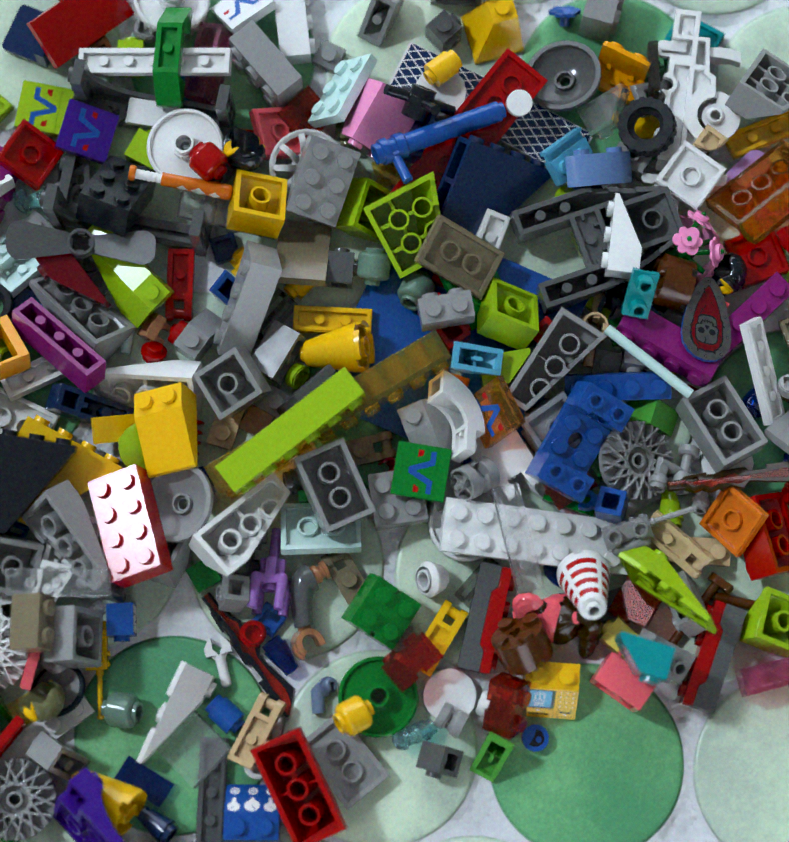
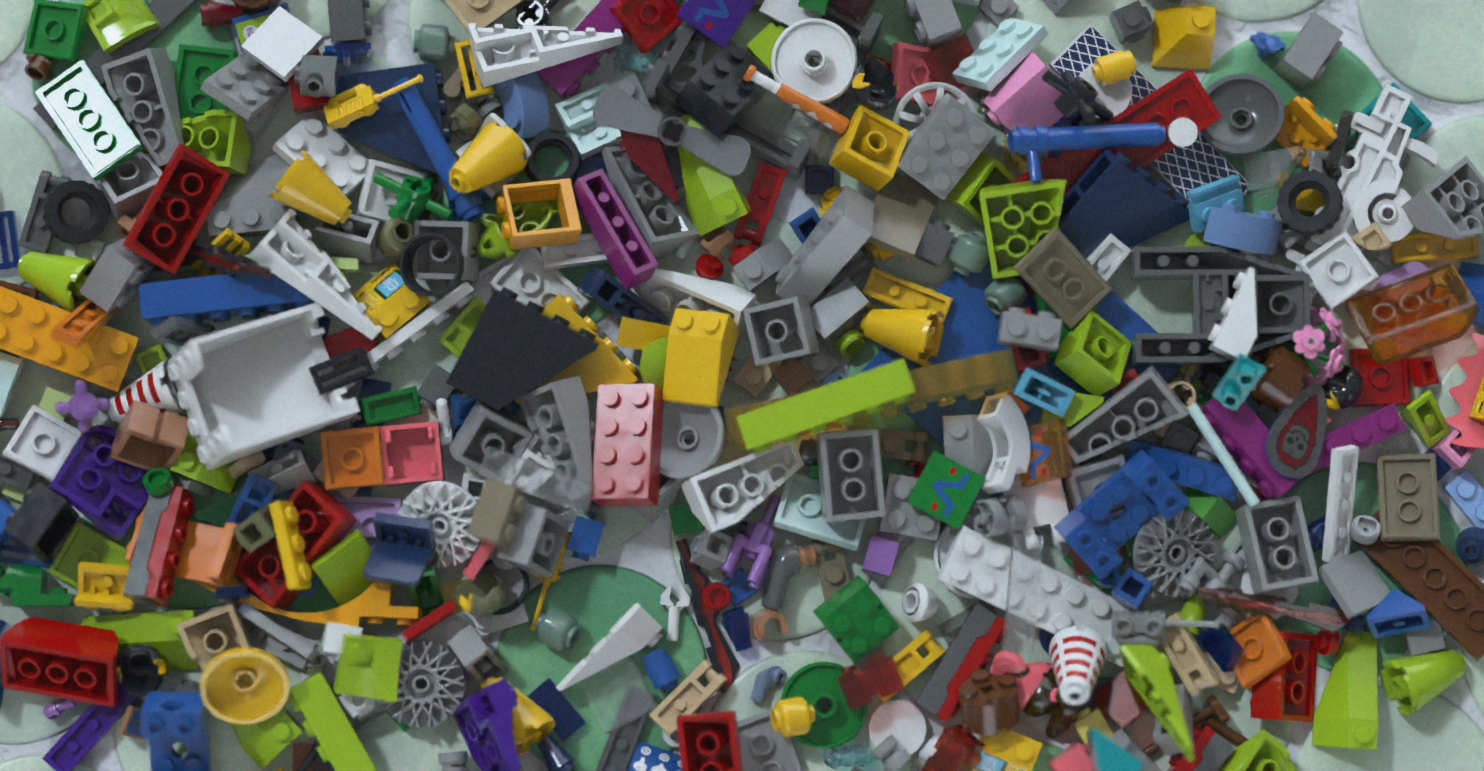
camera: 20 degrees right, 5 degrees up
red head [188,142,228,181] -> none
dark grey tile [276,364,336,415] -> none
none -> medium lavender brick [861,532,899,577]
none -> clear blue bracket [1196,626,1244,673]

